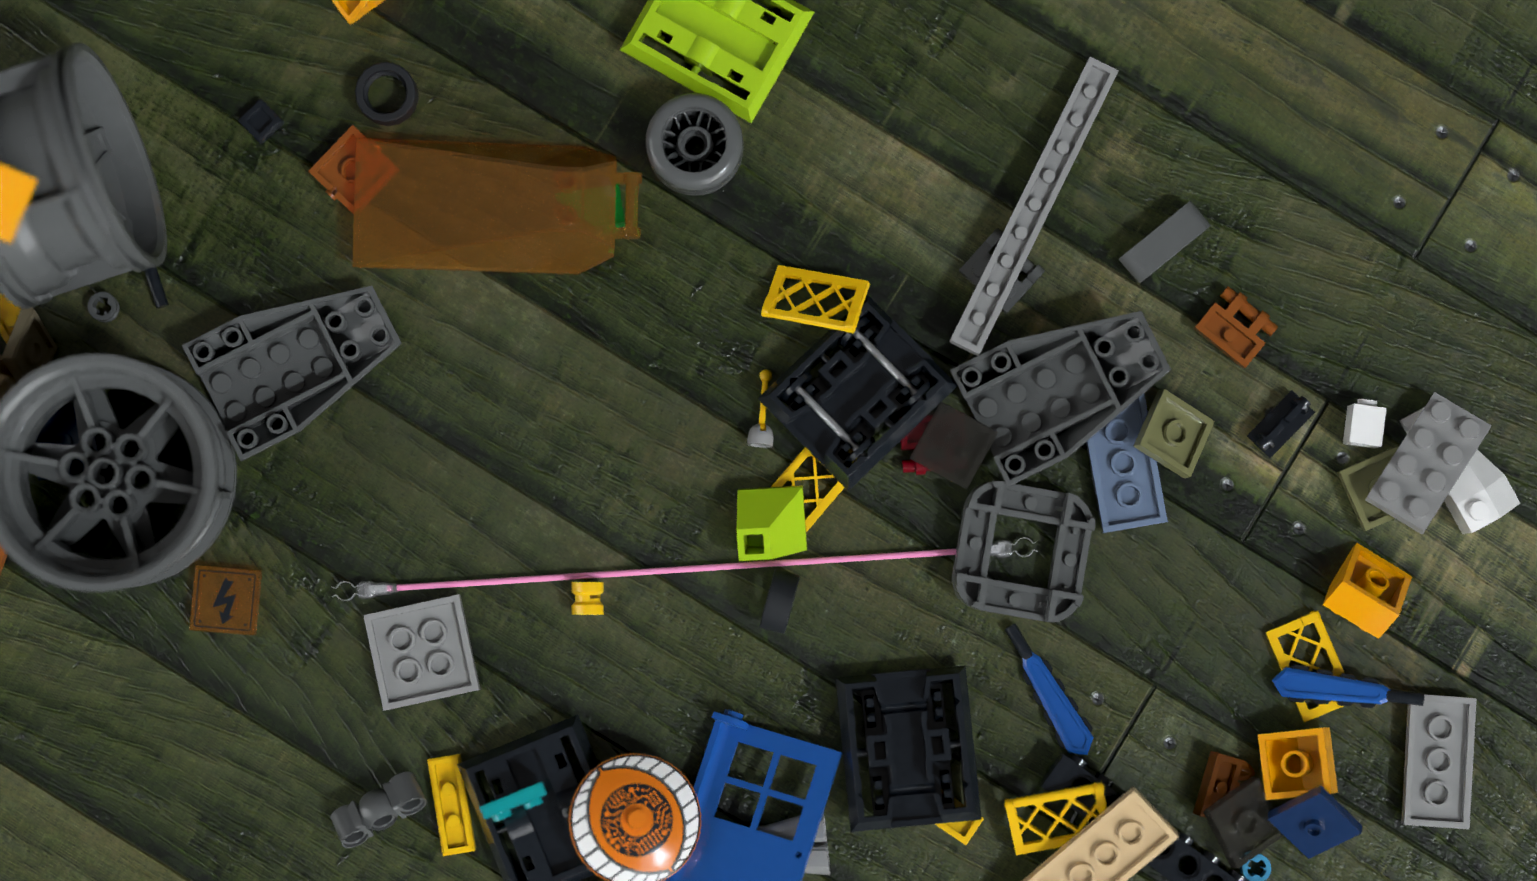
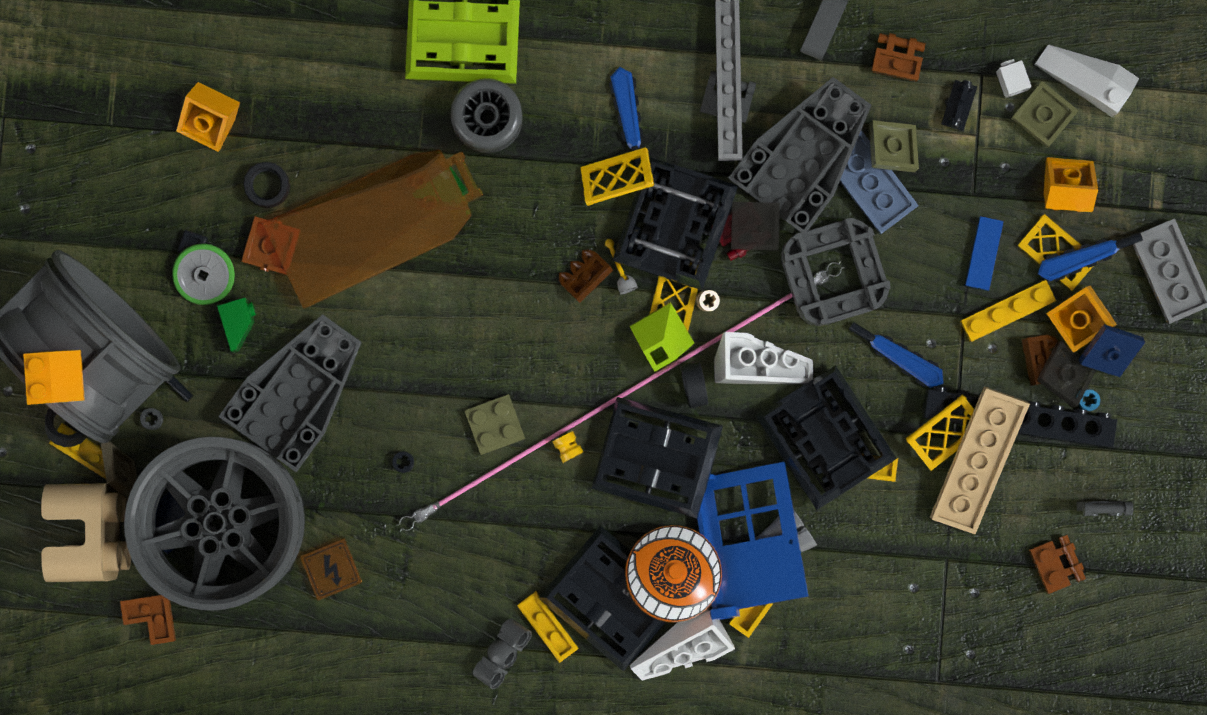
camera: 35 degrees left, 0 degrees up
light grey plate [363,594,481,711] -> none
teal plate [480,781,547,822] -> none
light grey plate [1365,392,1492,535] -> none
none -> light grey wheel [172,244,235,305]
none -> green slope [217,298,257,353]
none -> black bush [392,452,415,473]
none -> olive plate [465,394,525,455]
none -> reddish brown plate [559,250,613,303]
none -> black piece [591,397,723,518]
none -> blue sword [609,67,643,171]
none -> bush [696,290,719,311]
none -> white wedge [714,332,813,384]
none -> yellow plate [960,280,1056,342]
none -> blue tile [965,216,1004,291]

